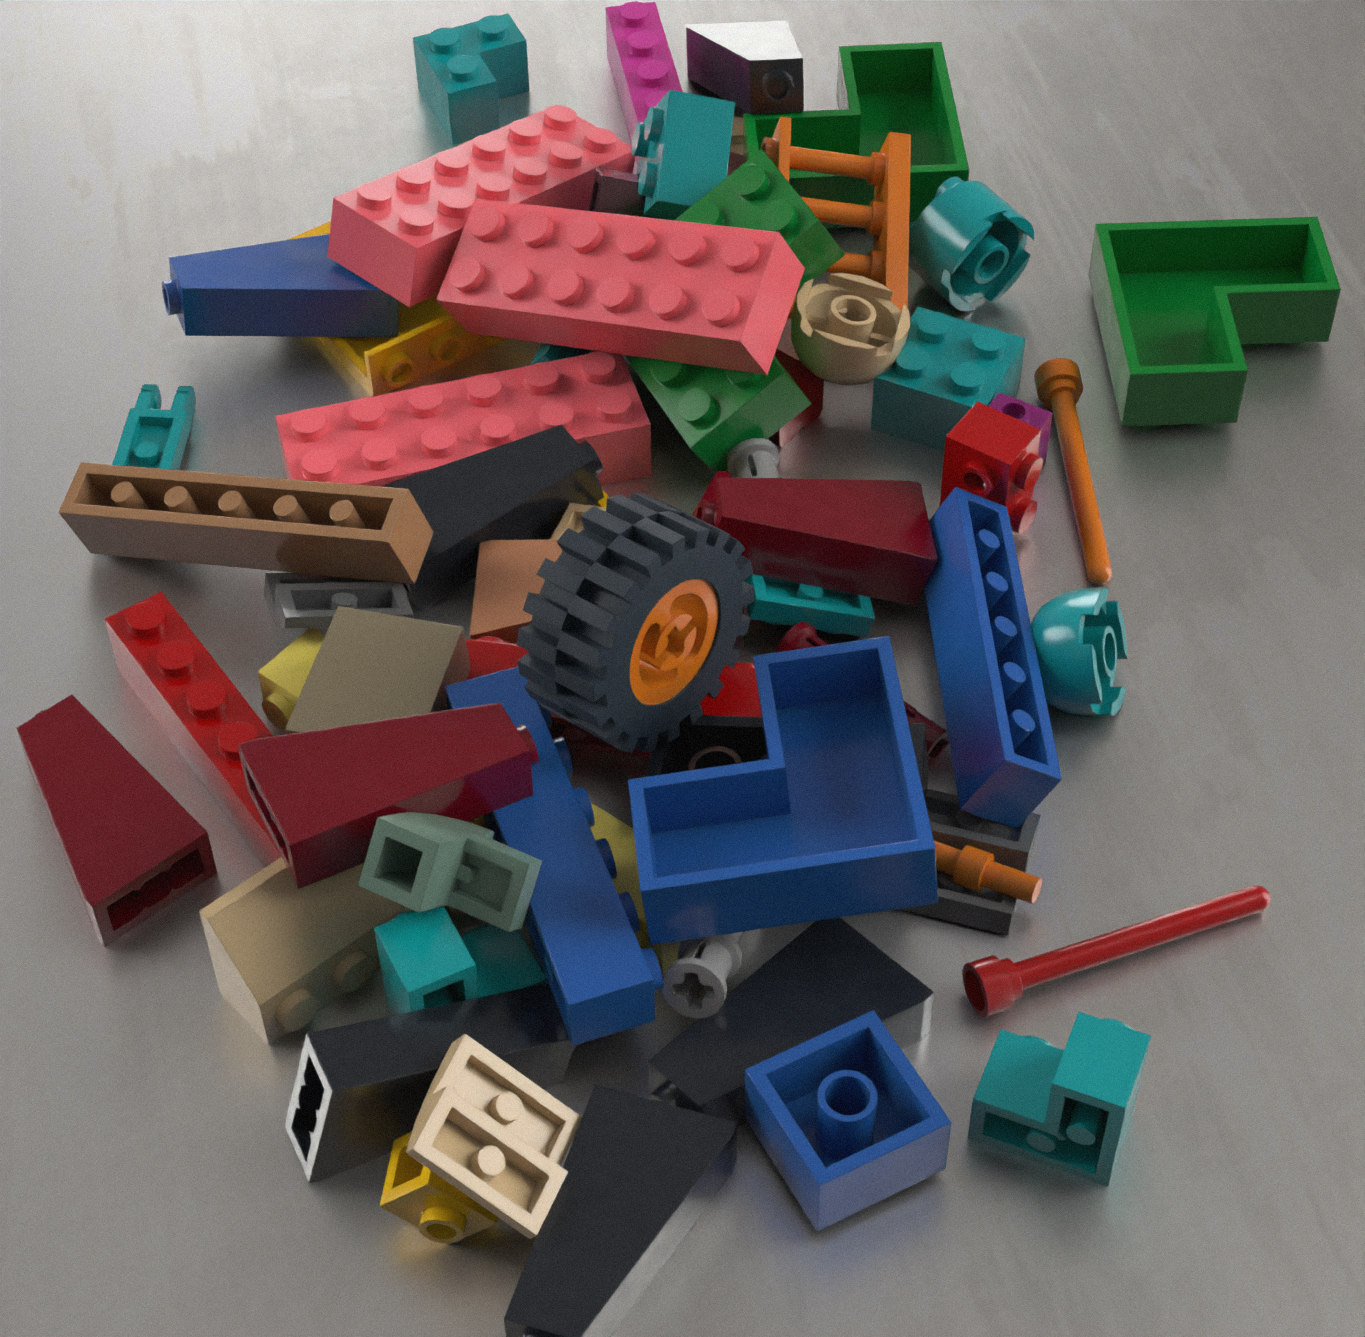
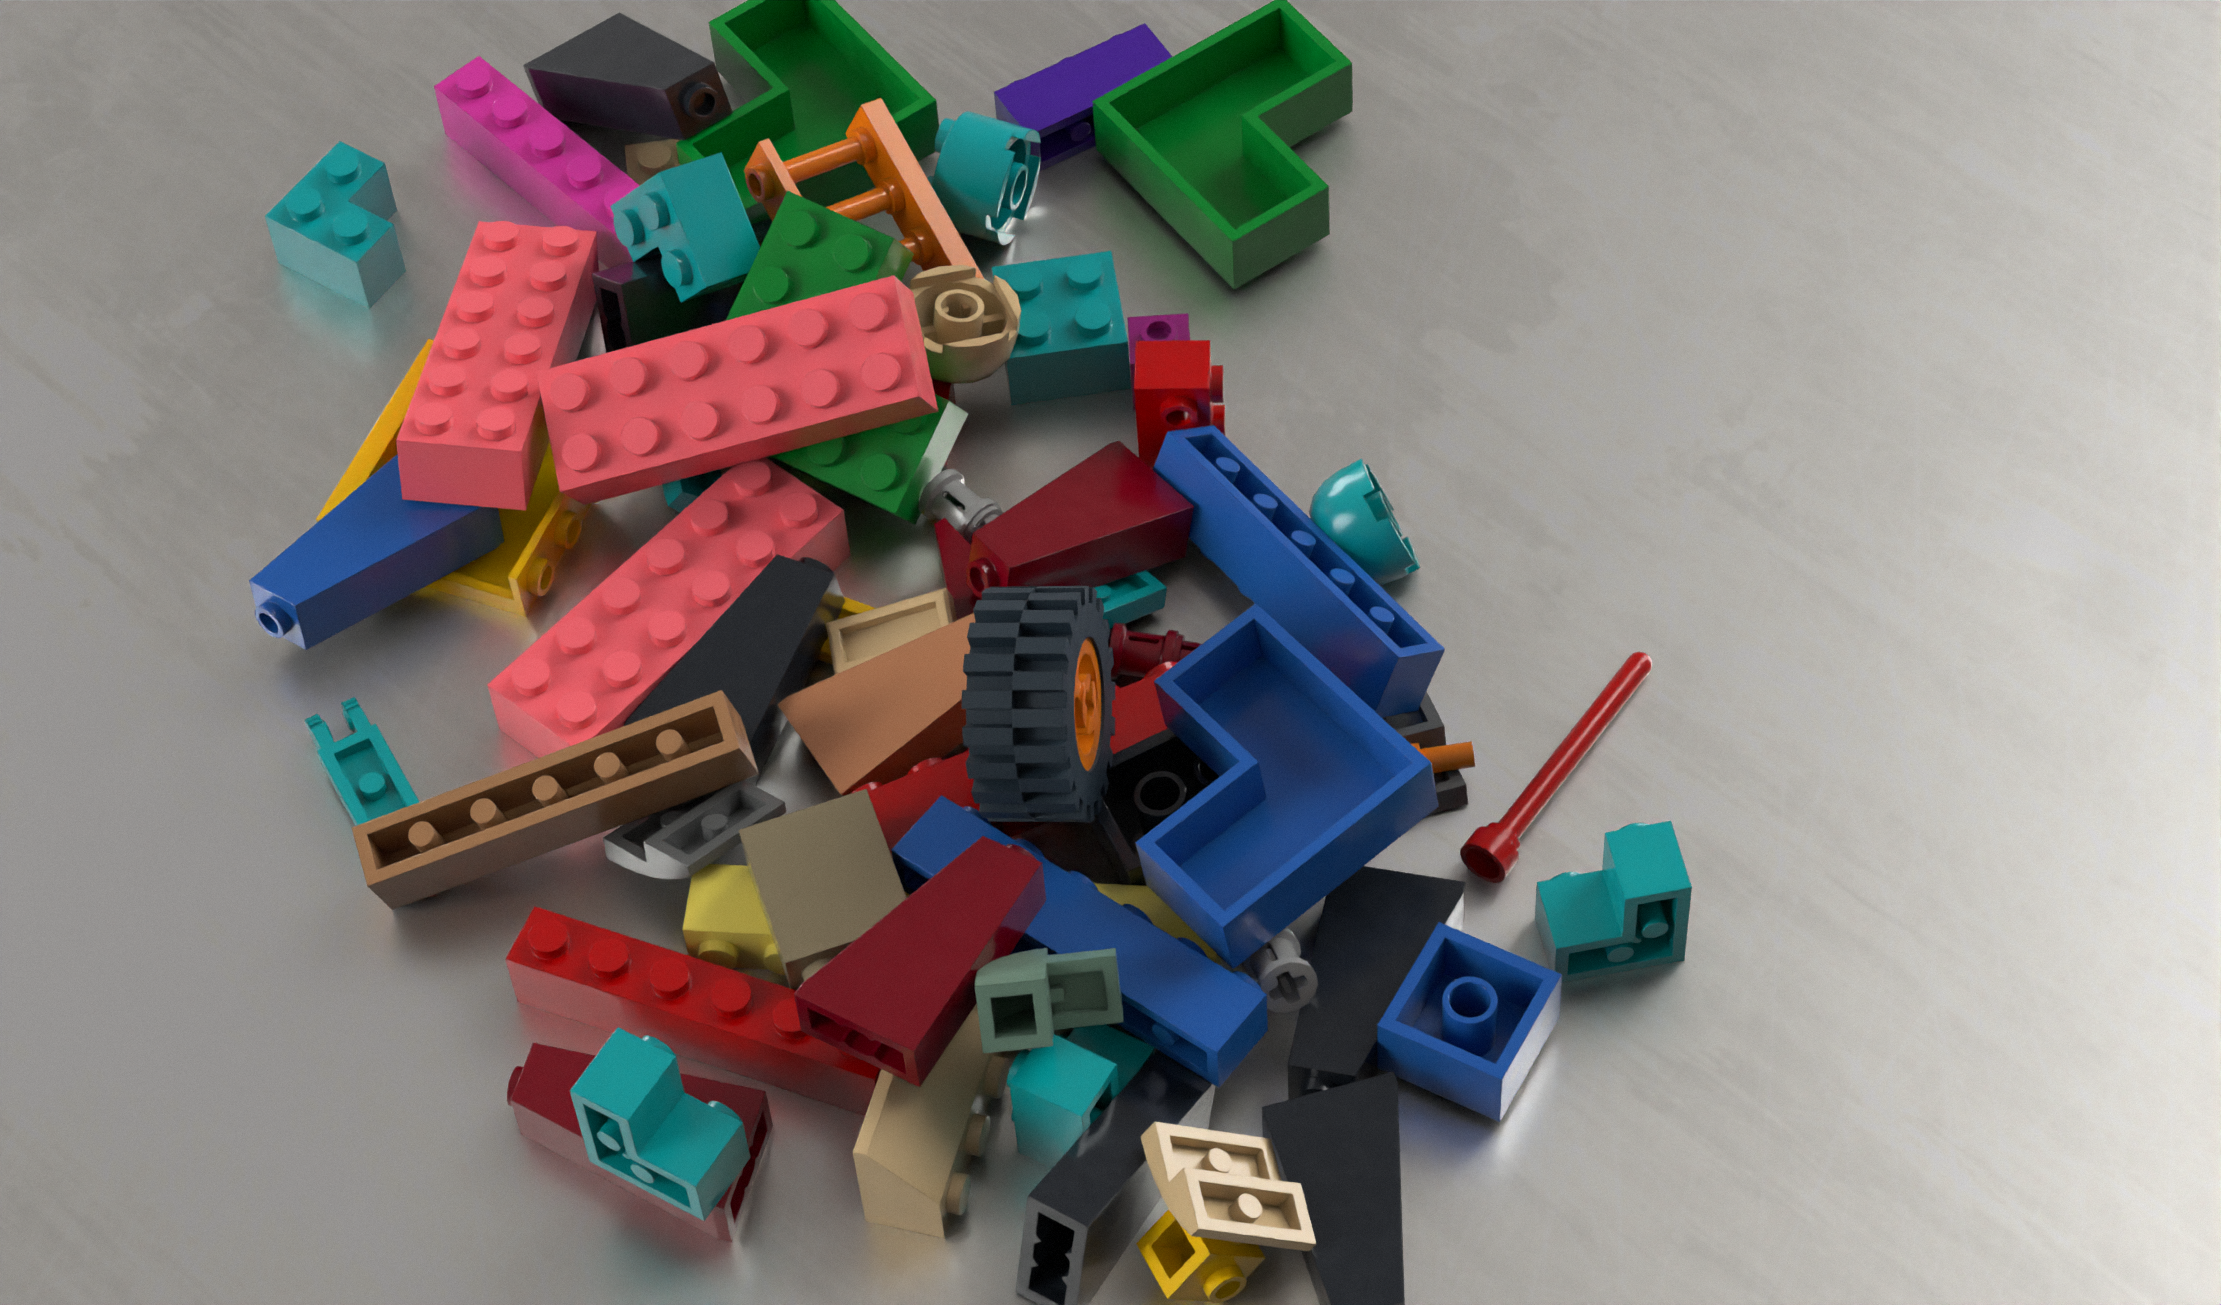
camera: 30 degrees left, 5 degrees up
orange piece [1034,358,1112,585] -> none
none -> teal brick [570,1027,751,1221]
none -> dark purple brick [994,23,1173,172]

